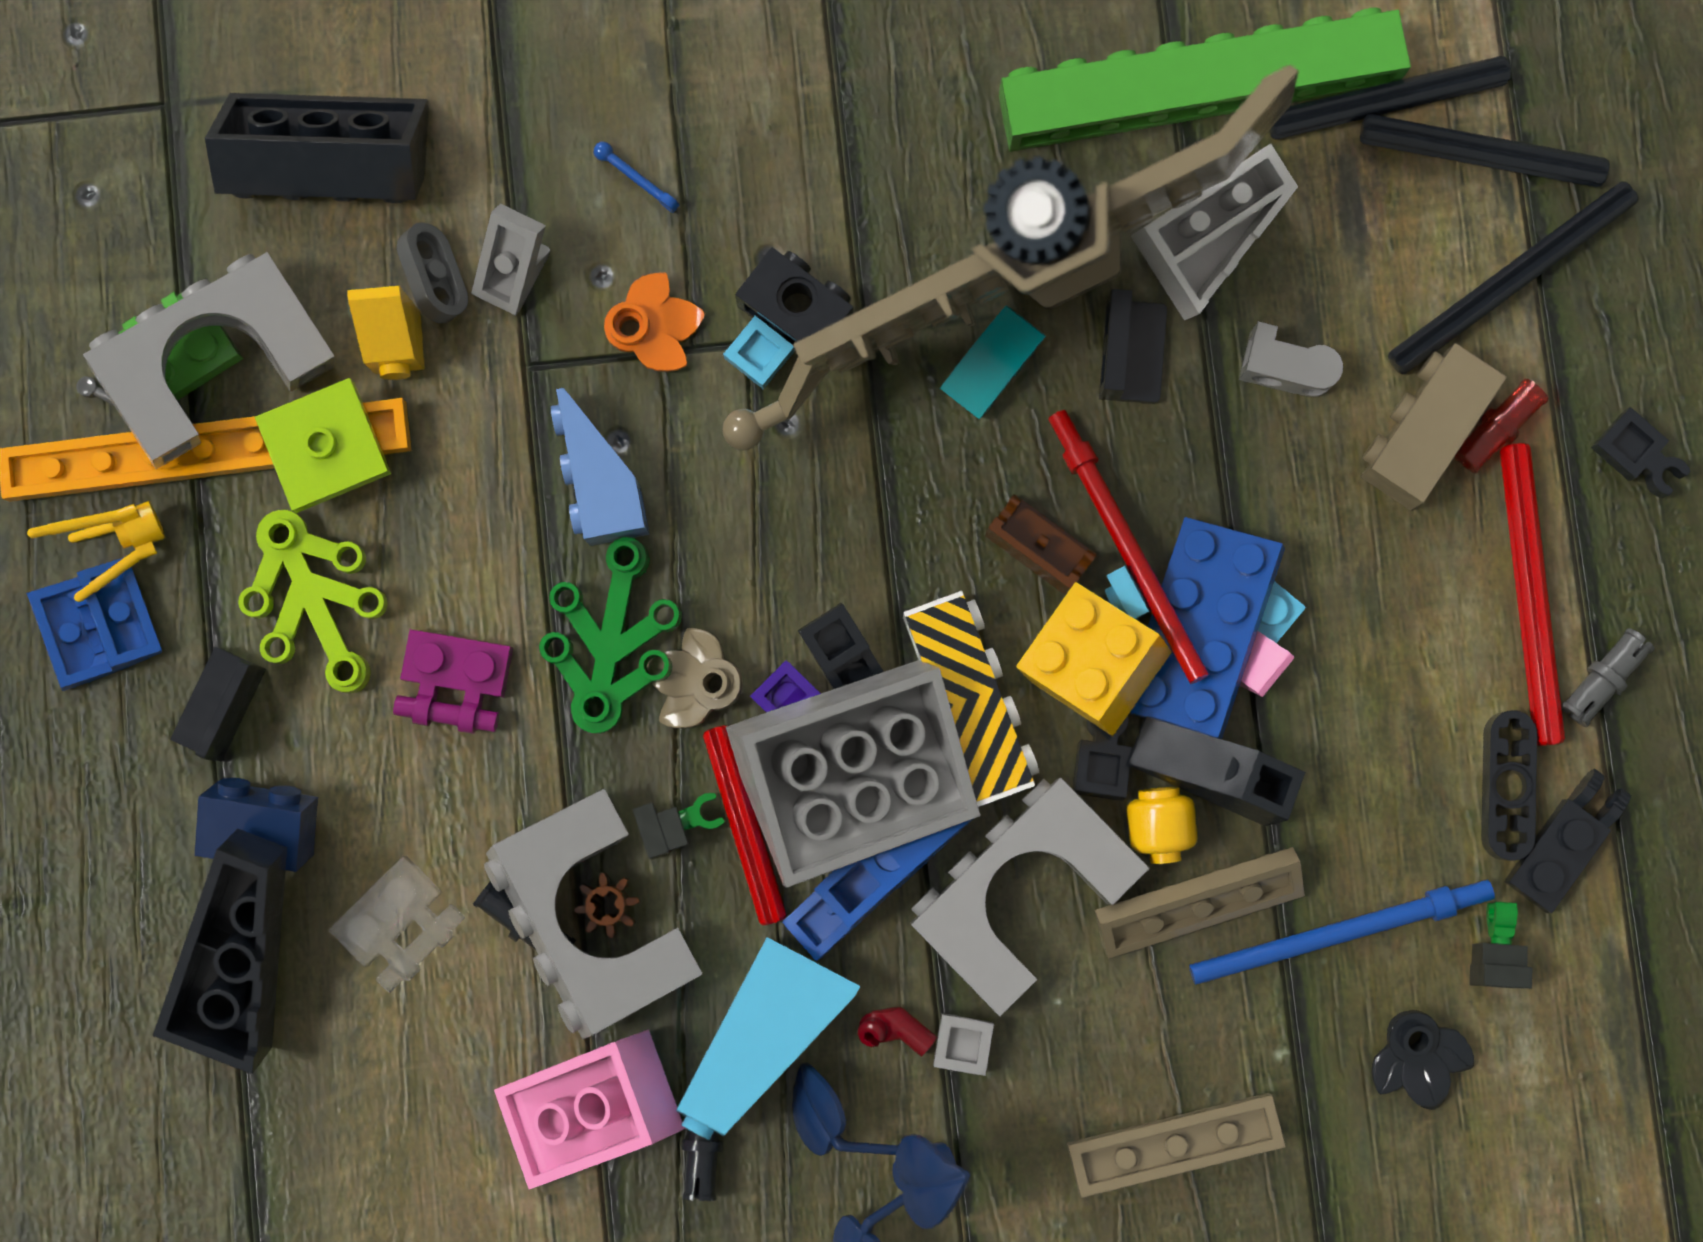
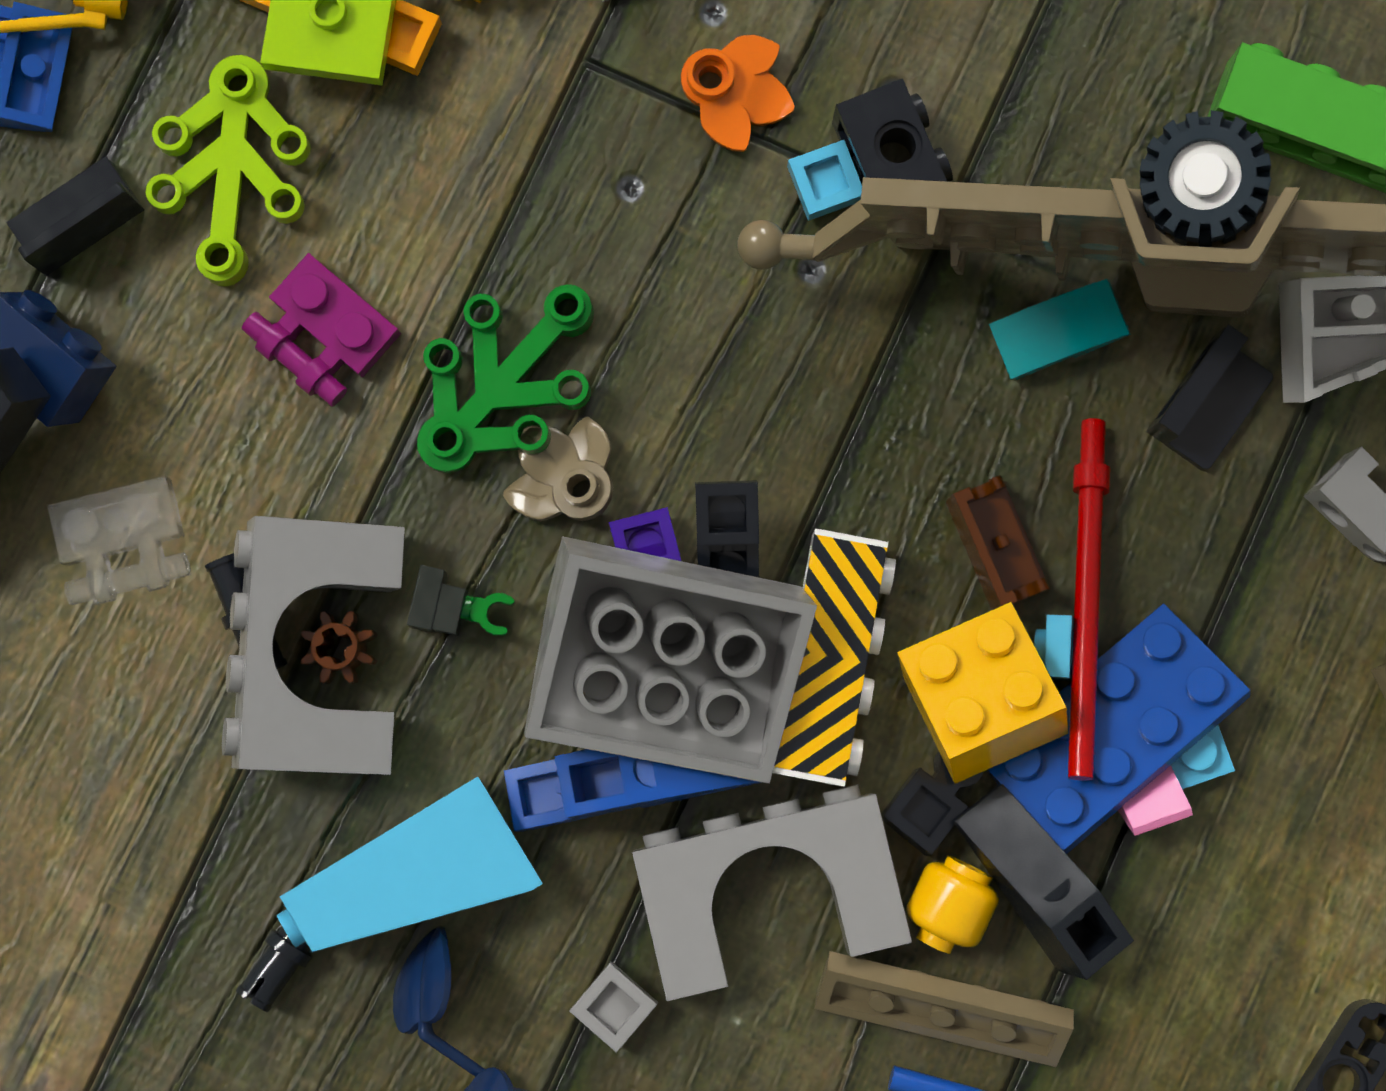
camera: 30 degrees right, 0 degrees up
bright pink slope [494,1029,685,1189] -> none
medium blue slope [551,388,650,546] -> none
red axle [703,725,786,926] -> none
dark red arm [857,1007,937,1057] -> none

